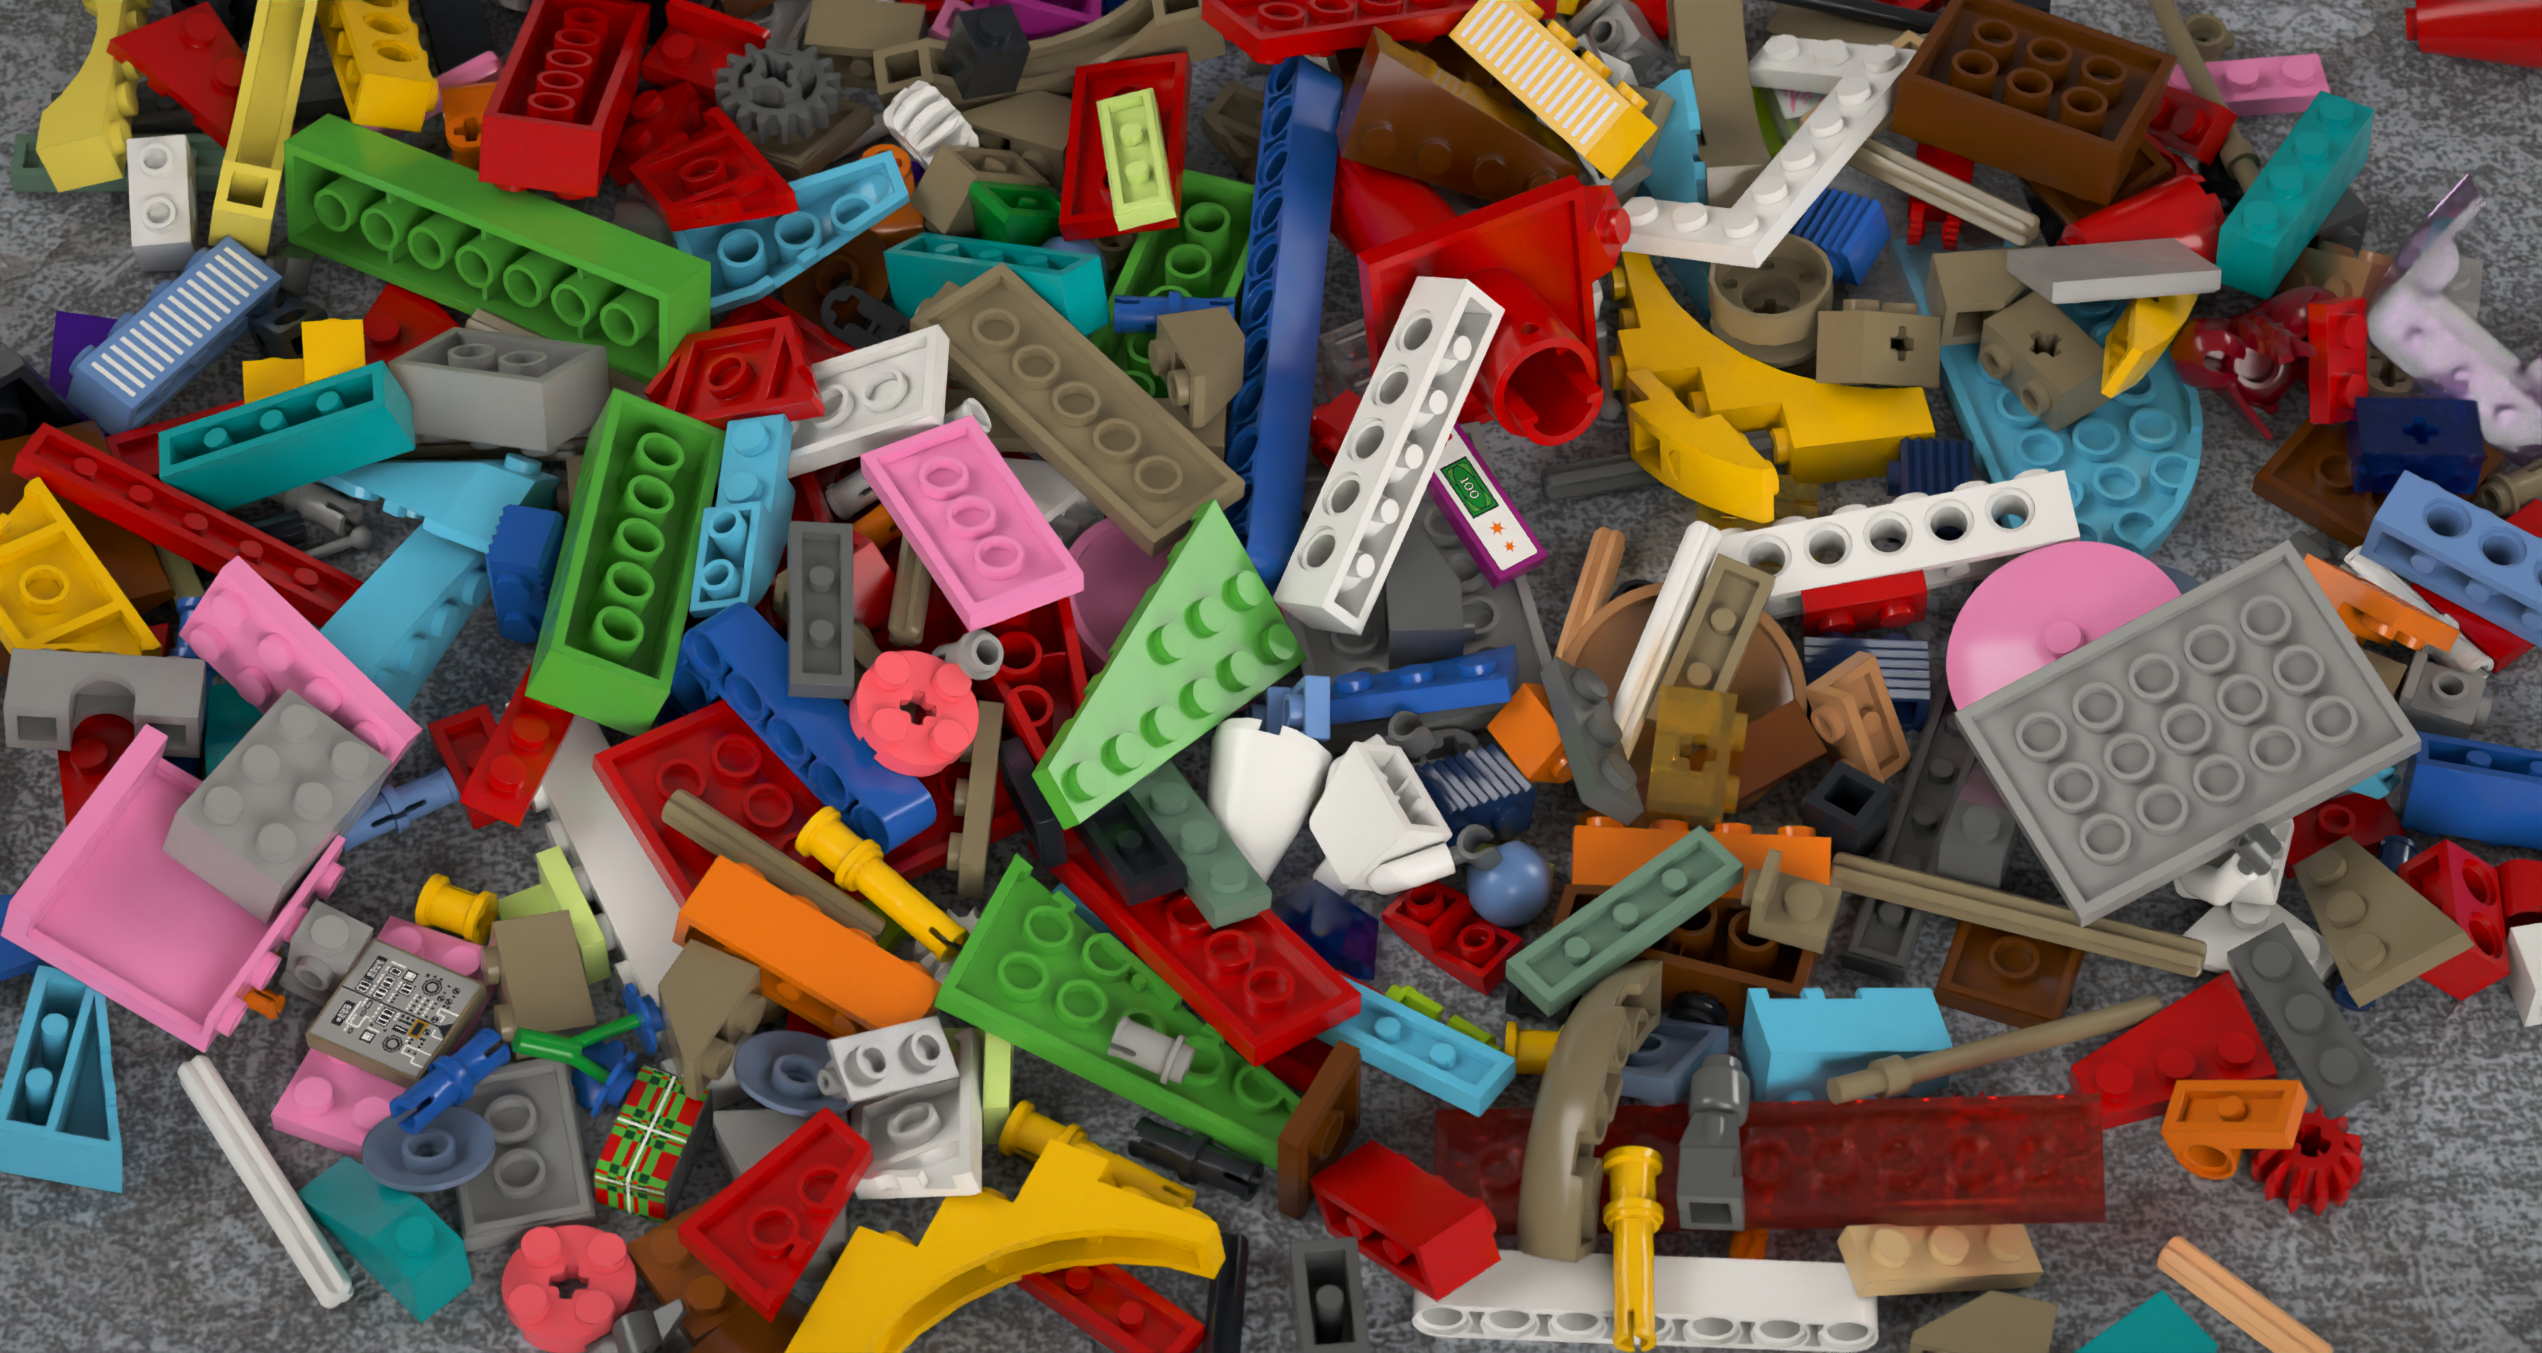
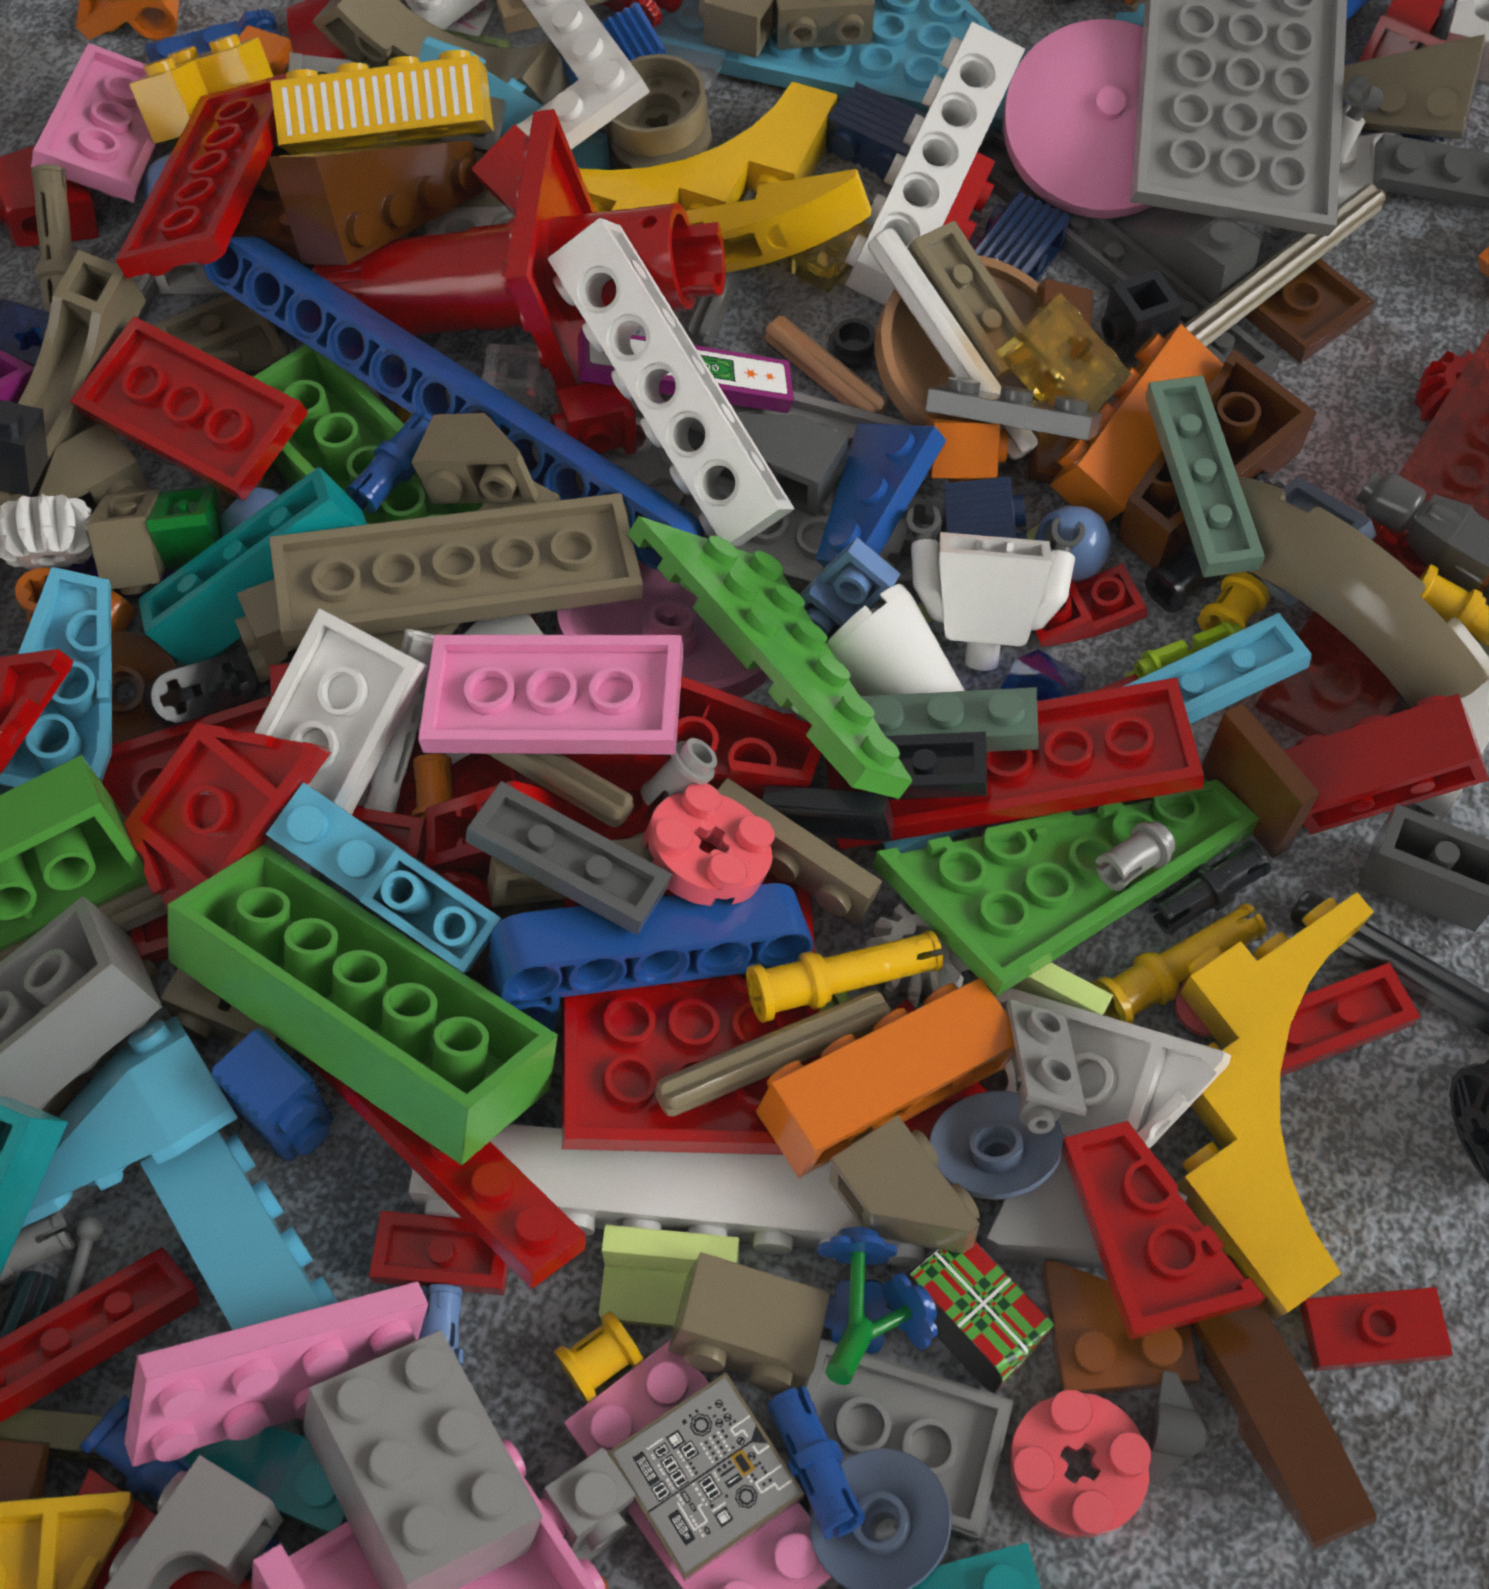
camera: 60 degrees left, 10 degrees up
yellowish green tile [1097,88,1176,231] -> none
medium azure wedge [1739,988,1953,1125] -> none
dark tan bracket [1741,848,1843,954] -> none
medium nougat bracket [1804,651,1912,784] -> none
dark tan brick [1816,299,1941,389] -> none
dark tan bar [1826,995,2163,1104] -> none
red wing [2068,970,2278,1133] -> none

